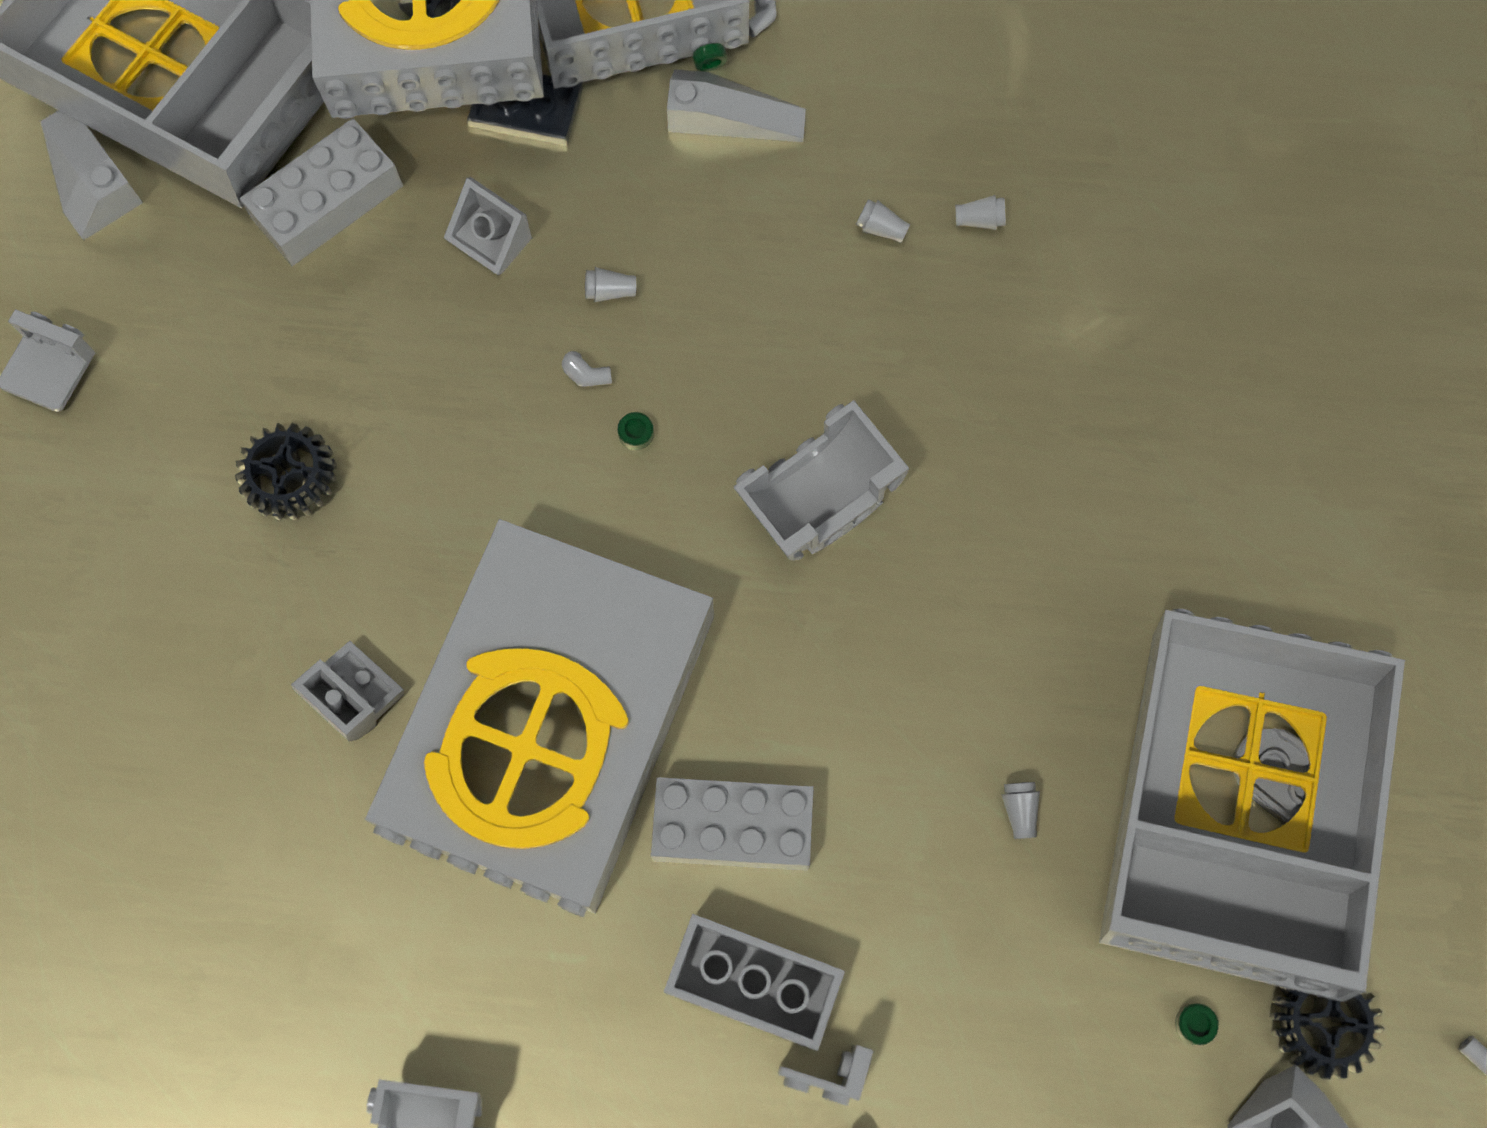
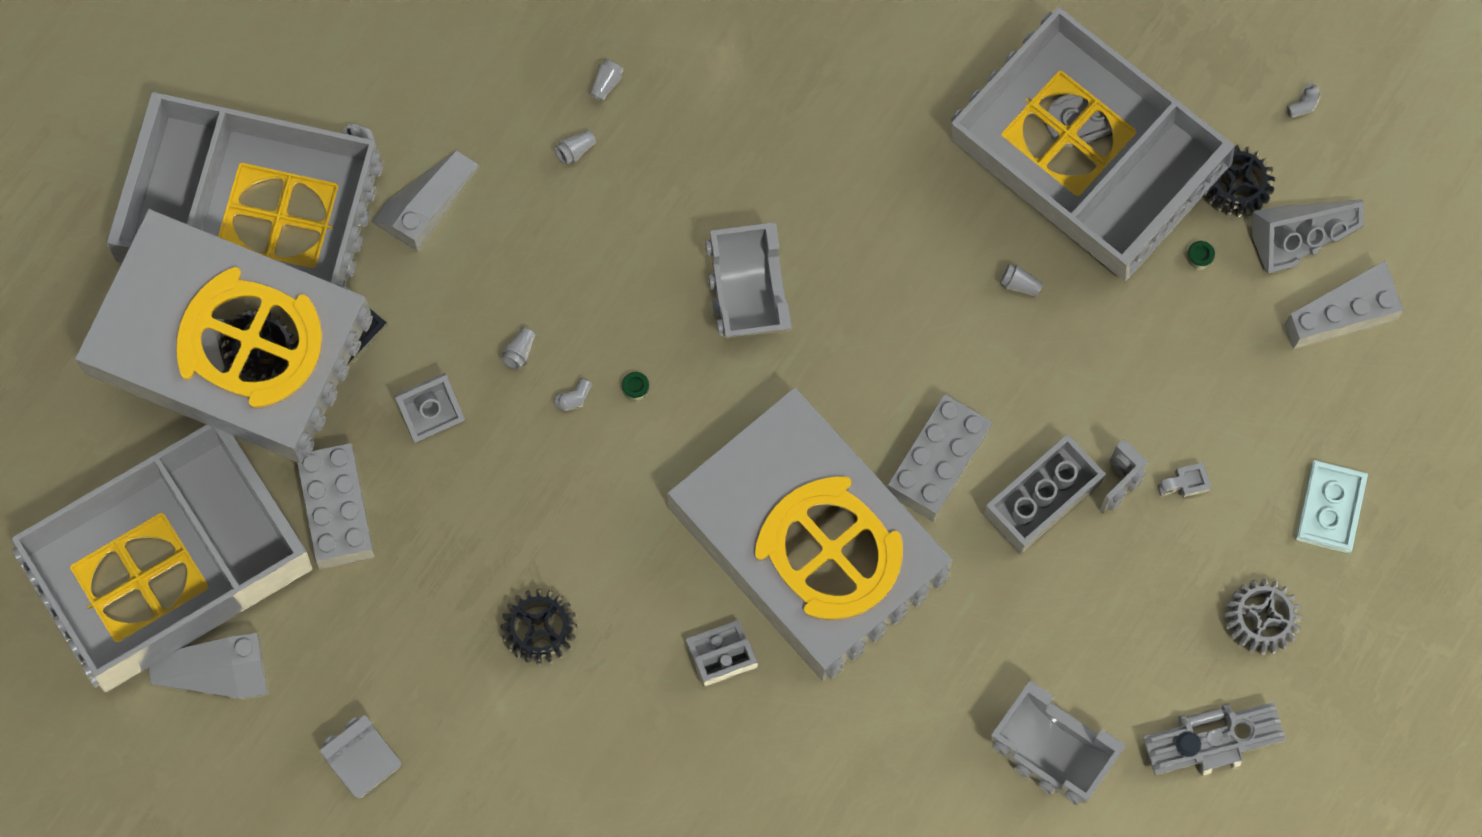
camera: 65 degrees left, 0 degrees up
dark green tile [692,43,728,72] -> none

